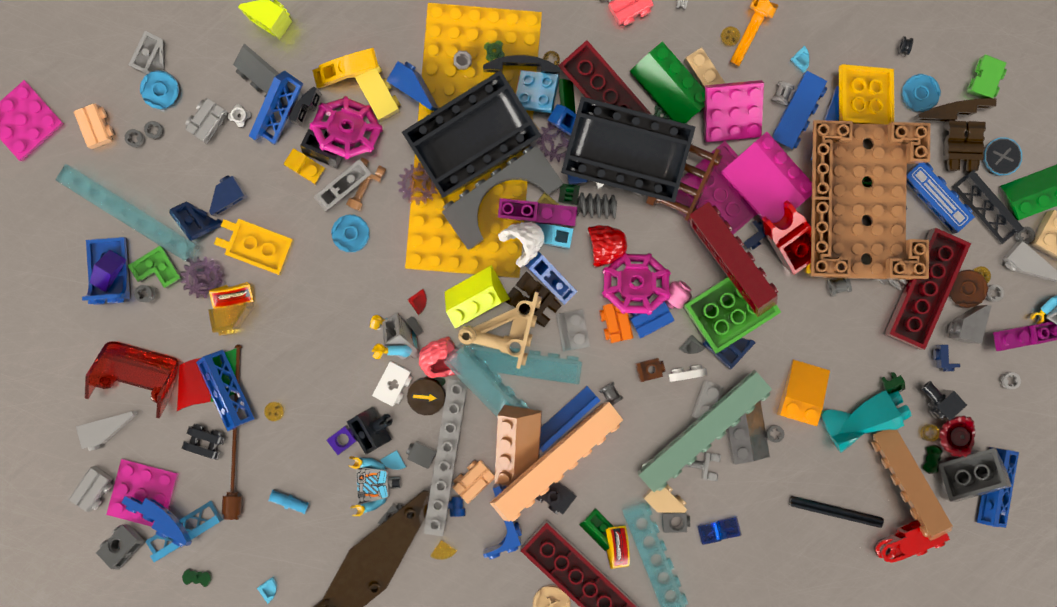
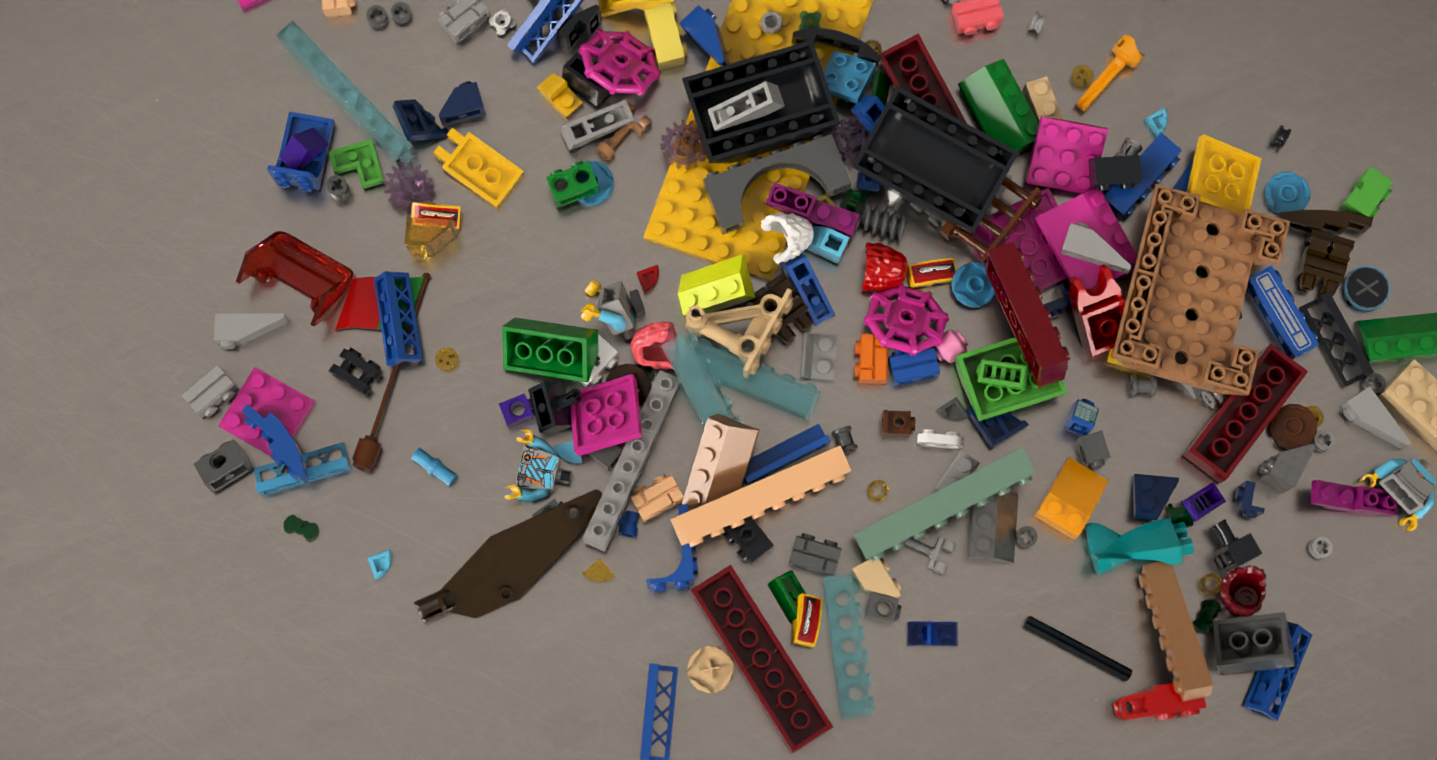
camera: 10 degrees right, 10 degrees down
none -> green slope [502,317,598,383]
none -> green brick [546,161,600,208]
none -> dark pink plate [570,374,643,456]
none -> light grey slope [708,81,785,131]
none -> dark grey brick [788,533,842,577]
none -> clear yellow bush [867,480,889,501]
none -> slope [907,258,957,288]
none -> dark azure tile [951,262,995,308]
none -> bright green slope [977,359,1029,391]
none -> light grey slope [1061,222,1131,274]
none -> slope [1063,399,1099,436]
none -> dark grey brick [1076,431,1110,469]
none -> black brick [1088,155,1141,191]
none -> dark blue wing [1132,474,1179,520]
none -> dark purple slope [1182,482,1226,521]

